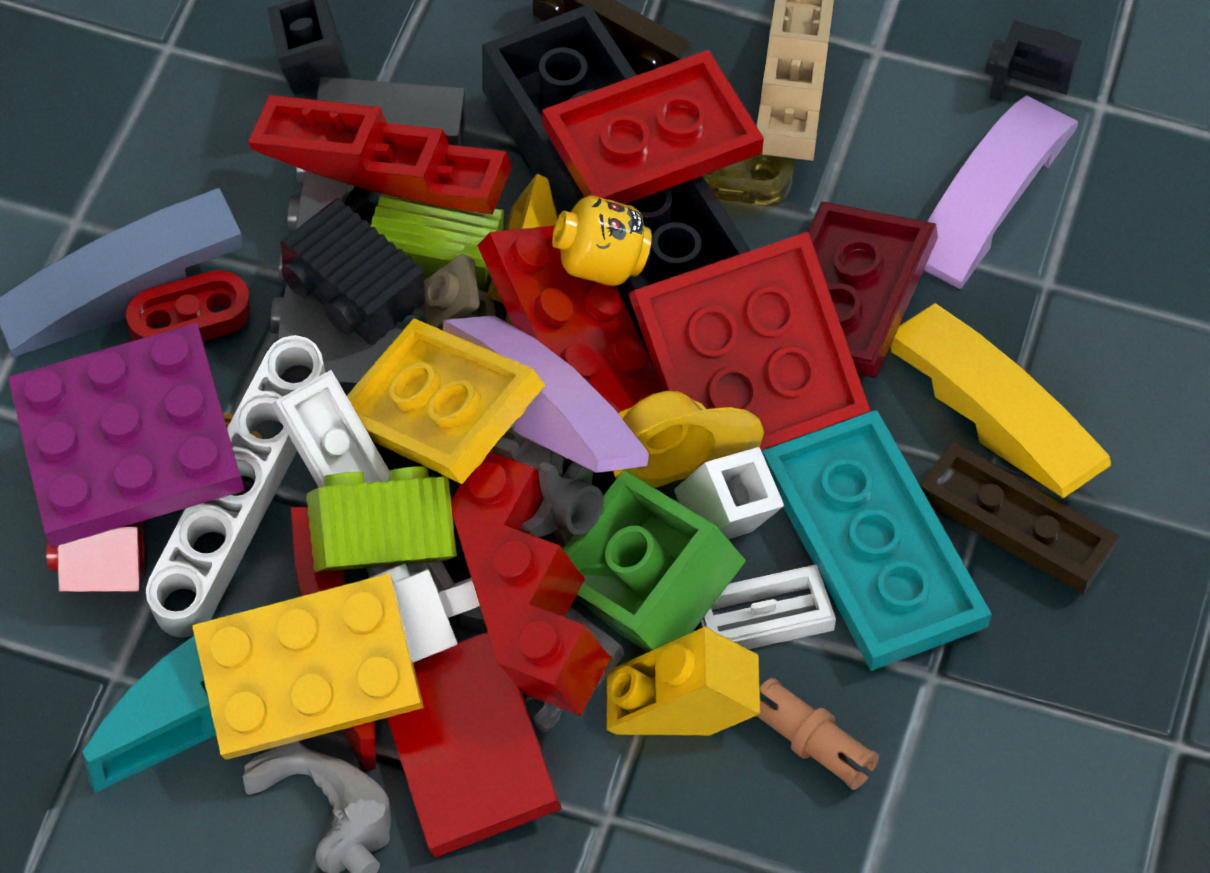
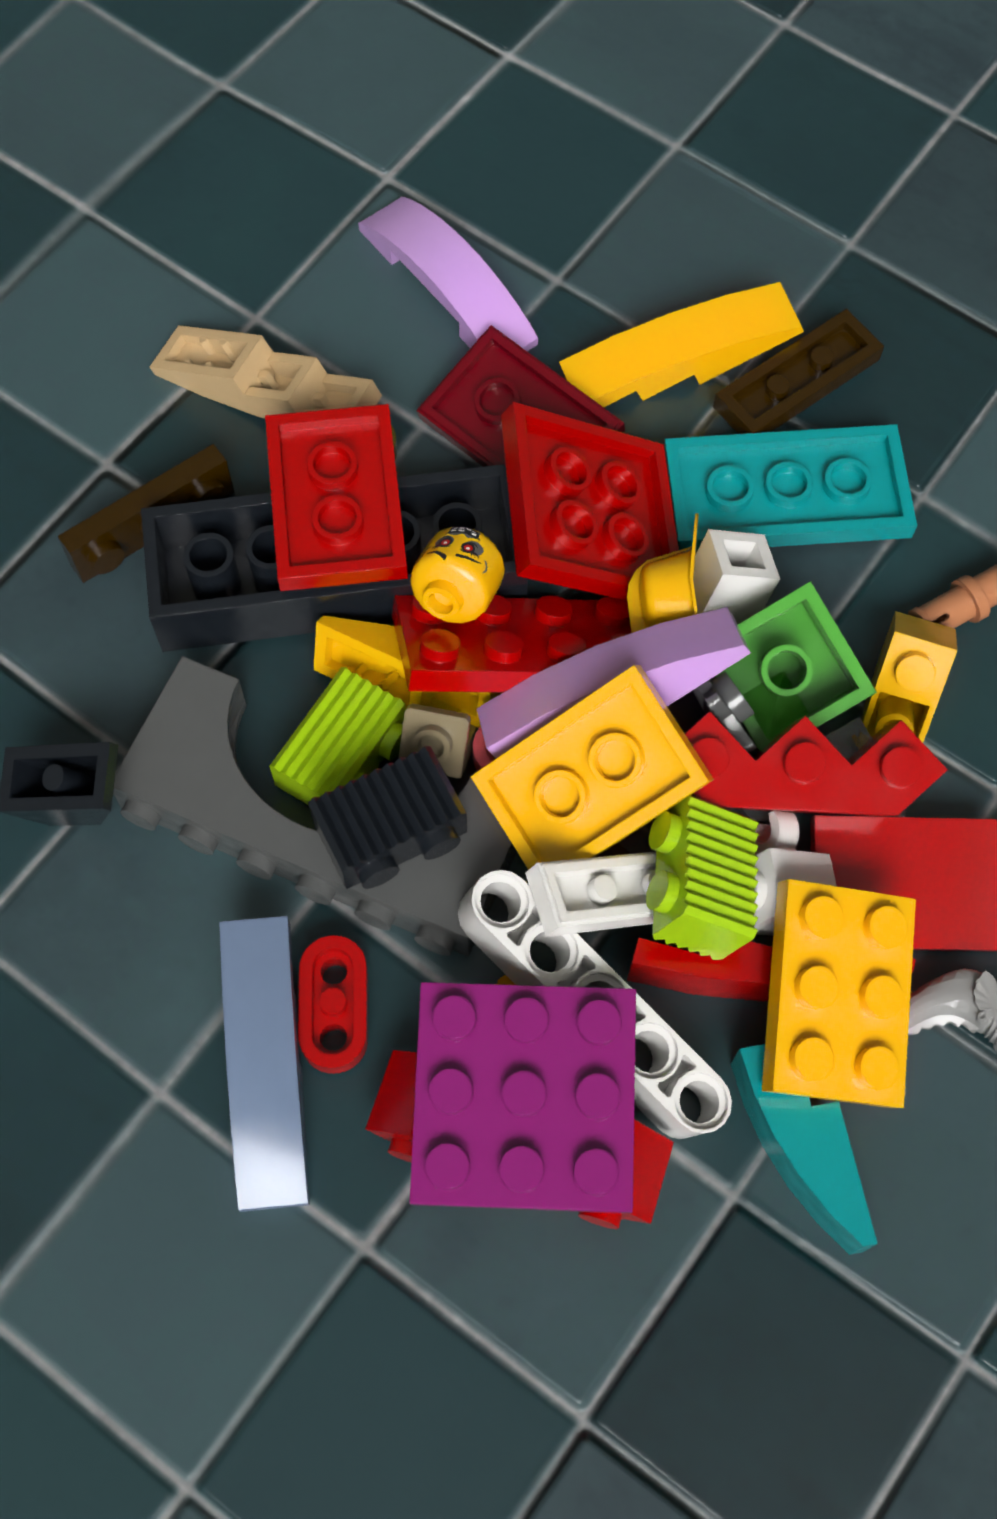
camera: 70 degrees left, 10 degrees up
red slope [248,95,512,215] -> none
white tile [698,564,836,650] -> none
black bracket [985,20,1082,101] -> none

